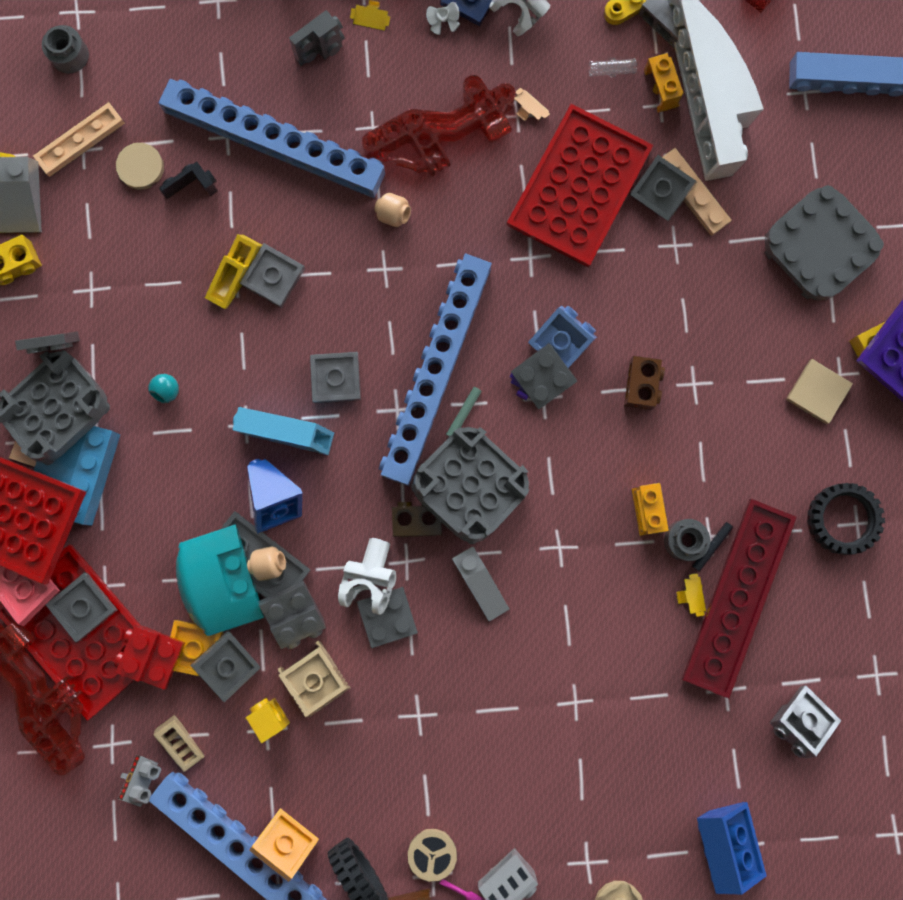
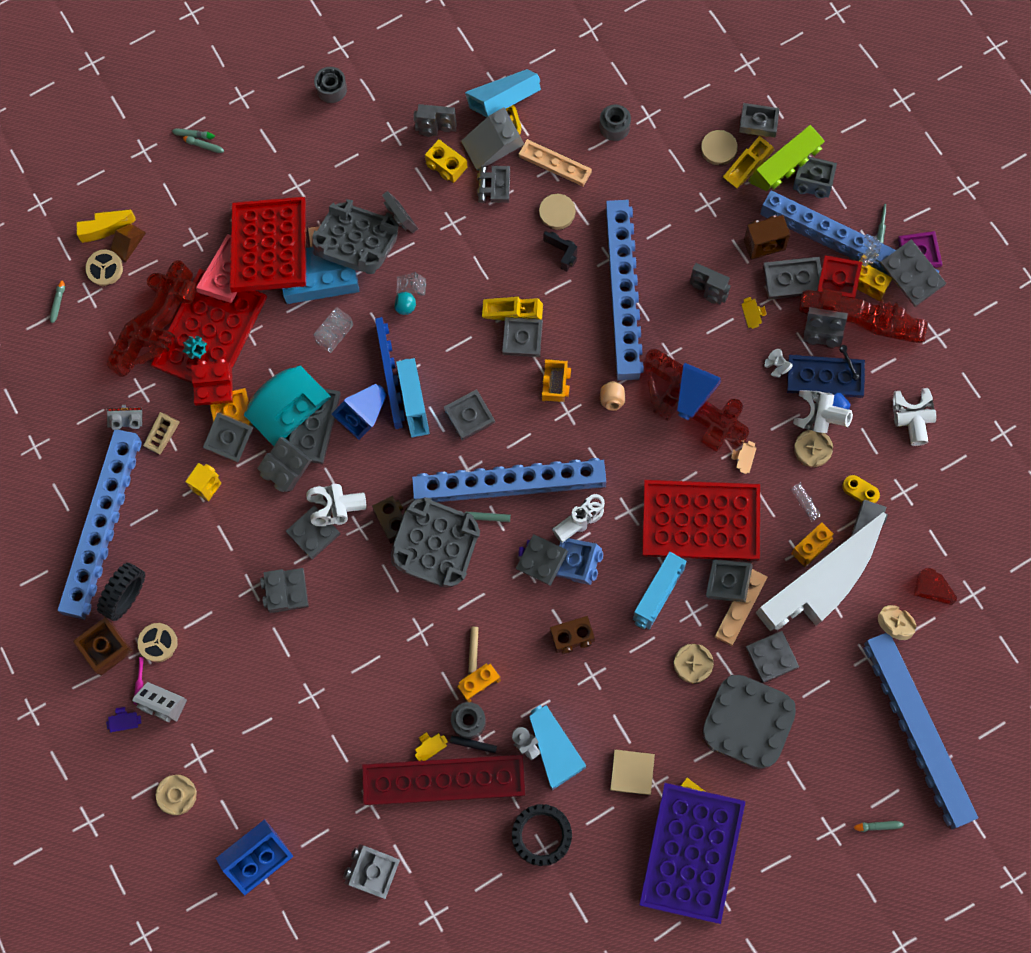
camera: 70 degrees right, 10 degrees down
dark grey plate [46,573,117,643] -> none
light nougat head [247,546,286,581] -> none
light orange plate [249,808,319,882] -> none
tan piece [278,641,351,717] -> none
light grey slope [452,547,509,621] -> none
none -> teal gear [183,336,207,359]
none -> dark grey plate [260,568,309,613]
none -> clear brick [313,307,353,353]
none -> blue plate [375,317,405,429]
none -> clear bracket [396,272,426,296]
none -> tan piece [468,627,479,673]
none -> flat silver plate [477,166,510,203]
none -> light grey hips [512,727,541,760]
none -> medium azure slope [529,705,586,790]
none -> light orange window [542,359,571,402]
none -> white connector [552,494,605,543]
none -> medium azure door [633,551,687,629]
none -> tan tile [674,644,713,684]
none -> blue slope [677,363,721,420]
none -> flat silver plate [746,631,799,684]
none -> tan tile [794,430,833,467]
none -> tan tile [878,605,916,640]

